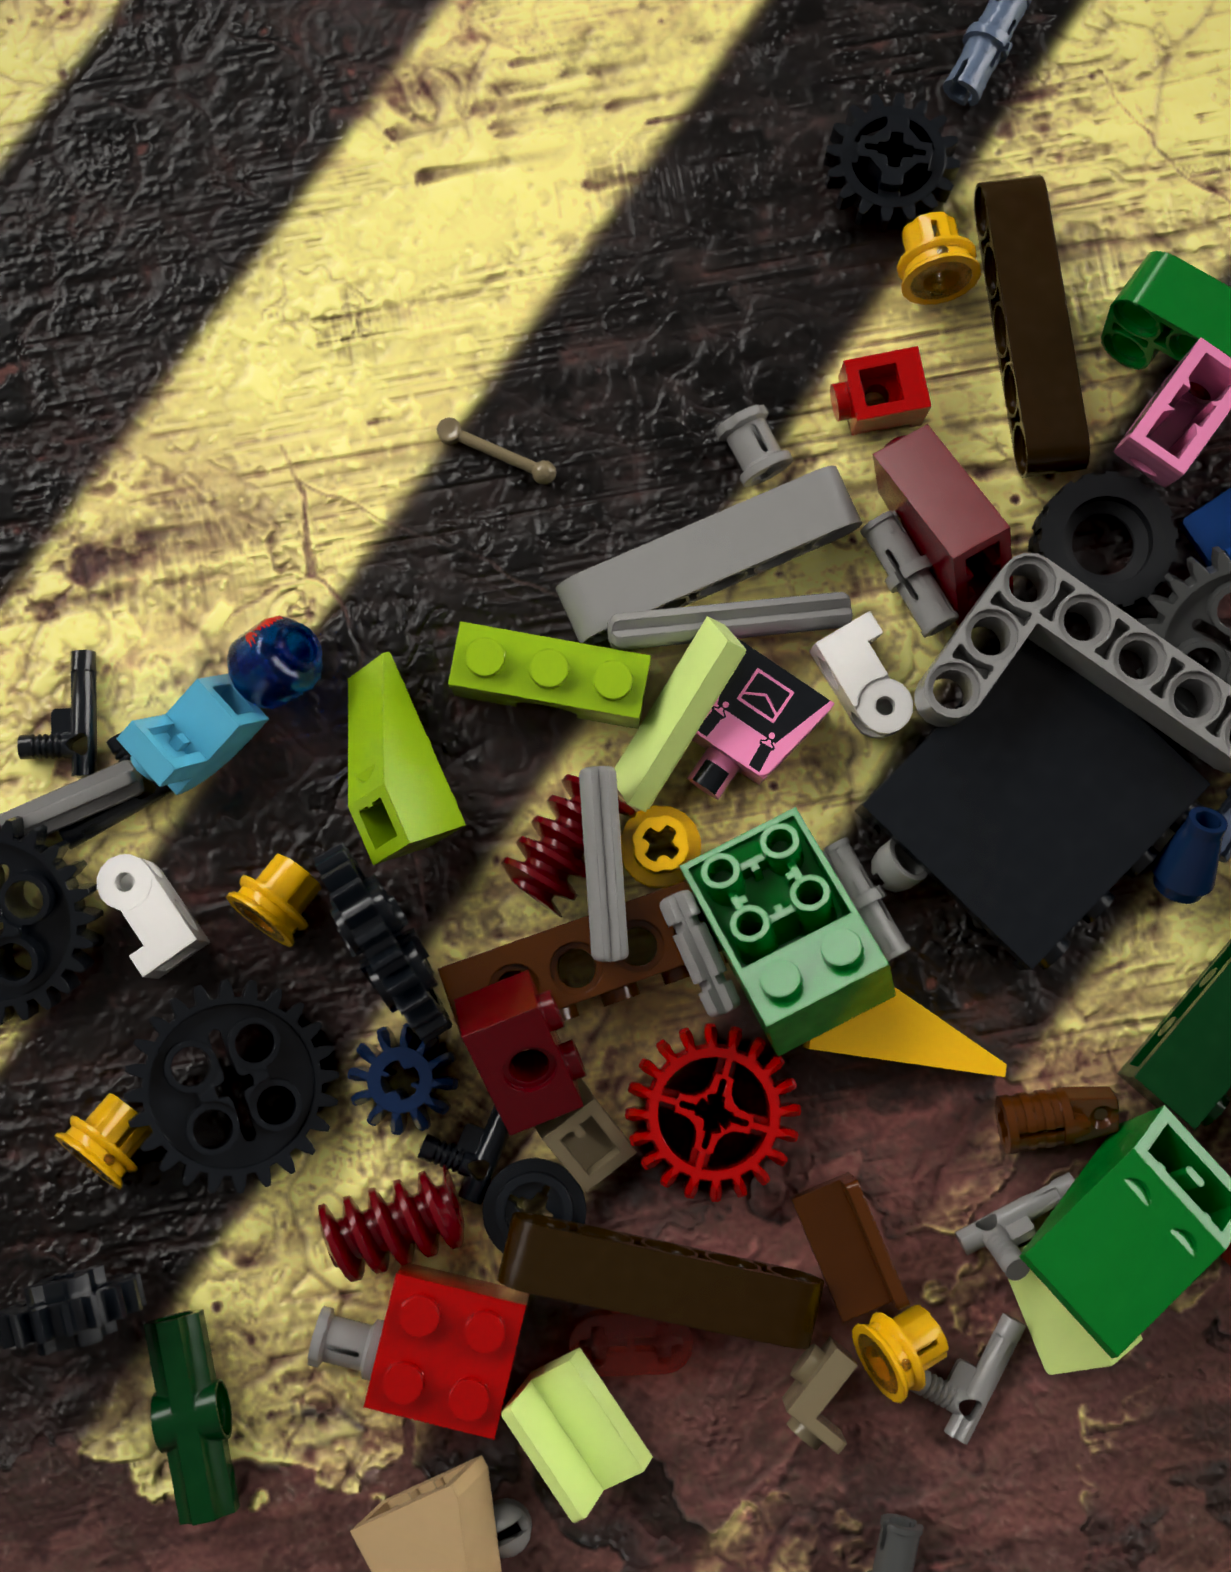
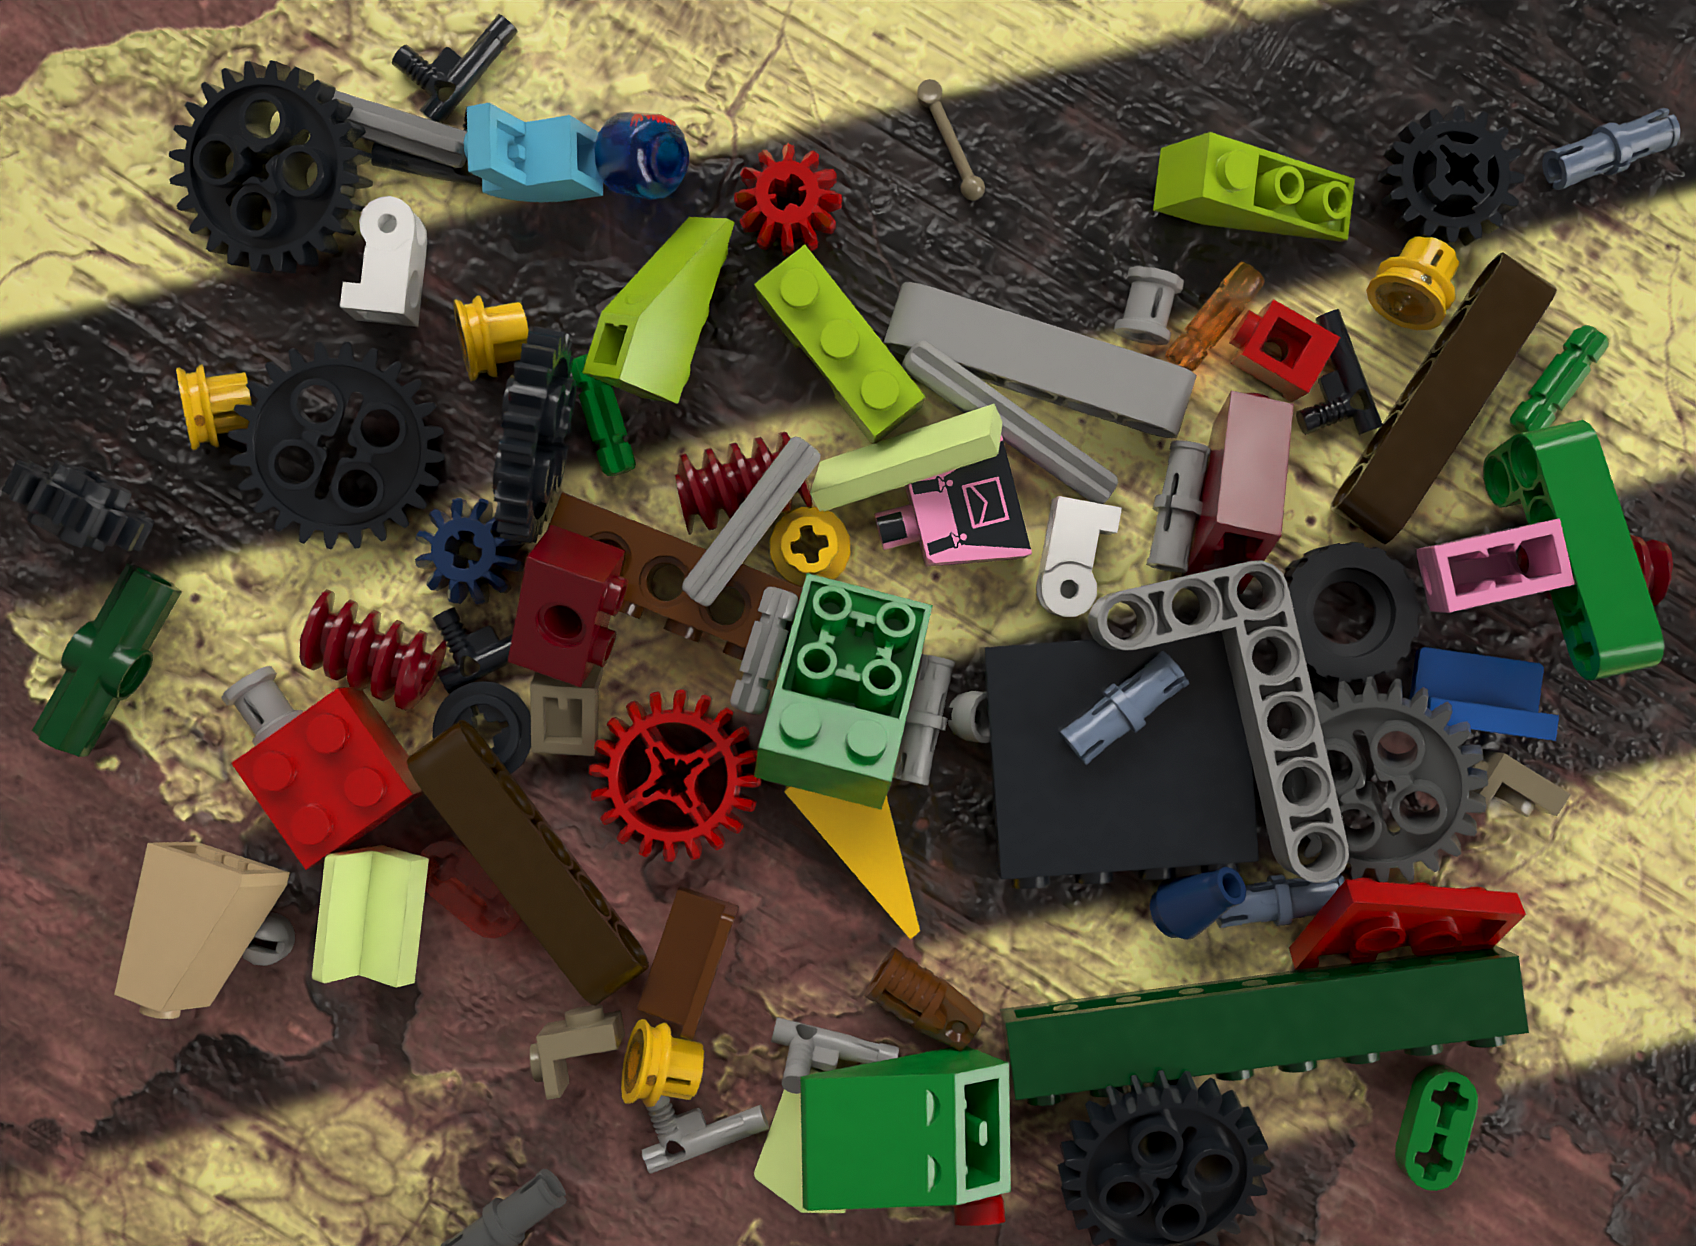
camera: 30 degrees right, 5 degrees up
none -> green axle [571,354,636,476]
none -> red gear [734,143,842,257]
none -> sand blue pin [1060,651,1189,765]
none -> lime slope [1153,132,1355,242]
none -> clear orange axle [1165,262,1265,372]
none -> black hose [1296,309,1383,435]
none -> green axle [1510,325,1609,433]

